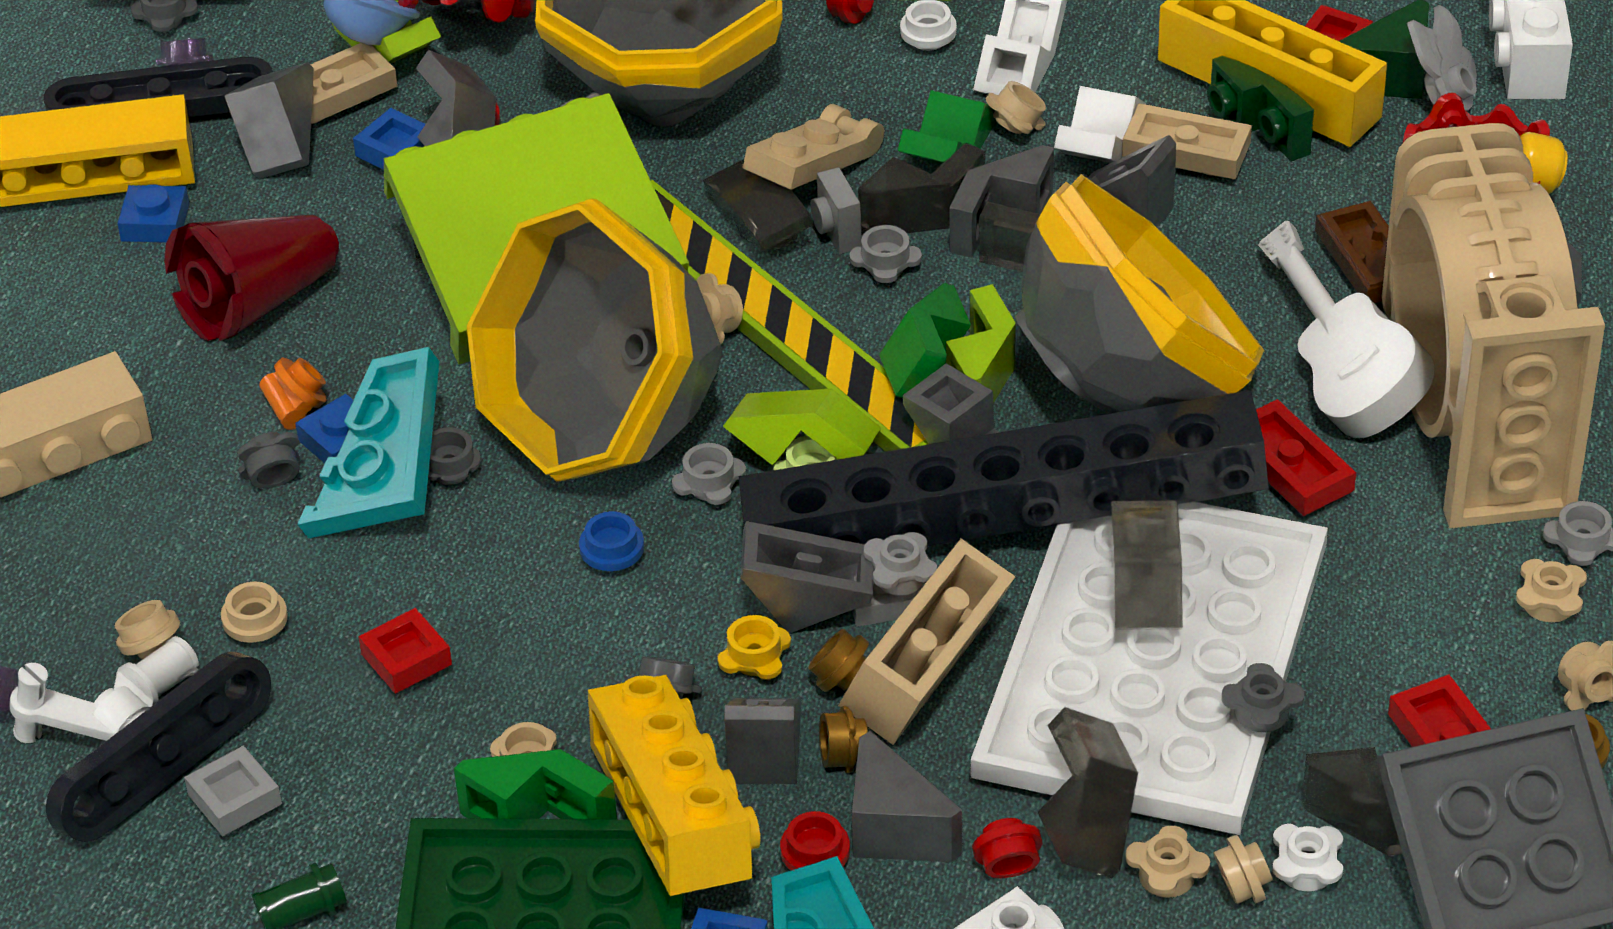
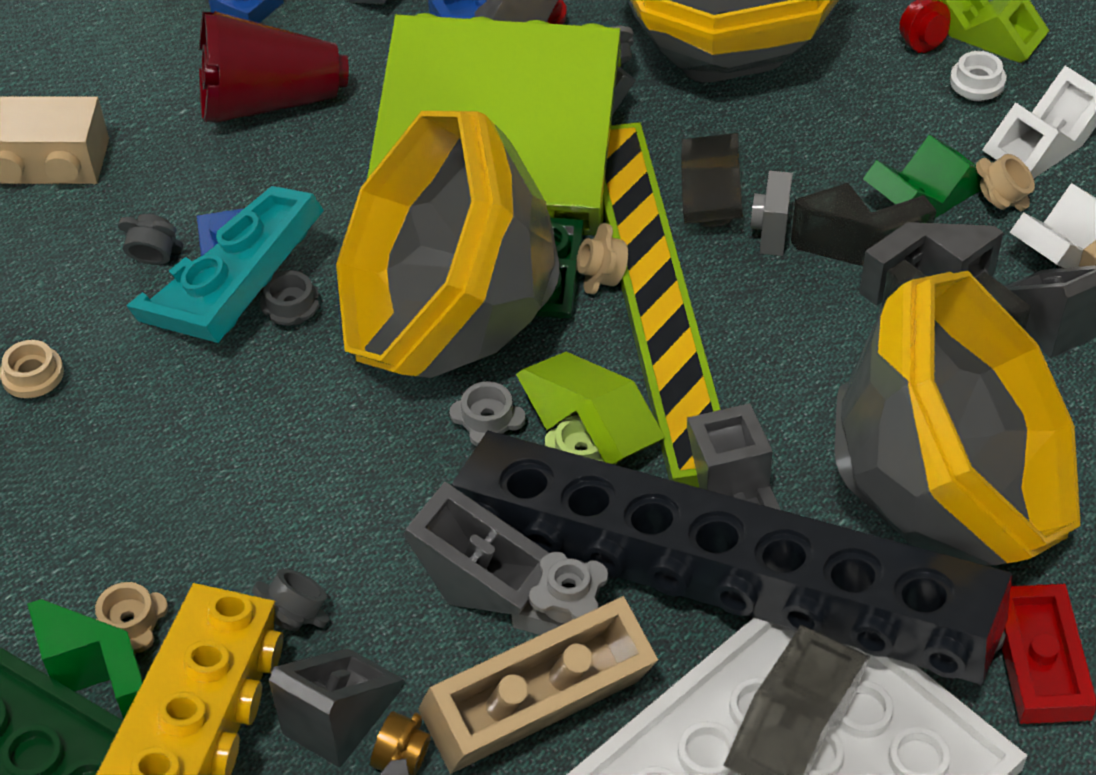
camera: 30 degrees right, 5 degrees up
orange plate [259,357,327,430] -> none
red plate [358,607,452,694] -> none
blue plate [579,511,644,571] -> none
yellow plate [718,615,791,679] -> none
tan plate [743,104,885,190] -> none
pearl gold plate [808,629,869,692] -> none
light grey plate [850,225,922,283] -> none
green slope [879,283,971,397] -> none
lime slope [946,284,1016,403] -> none

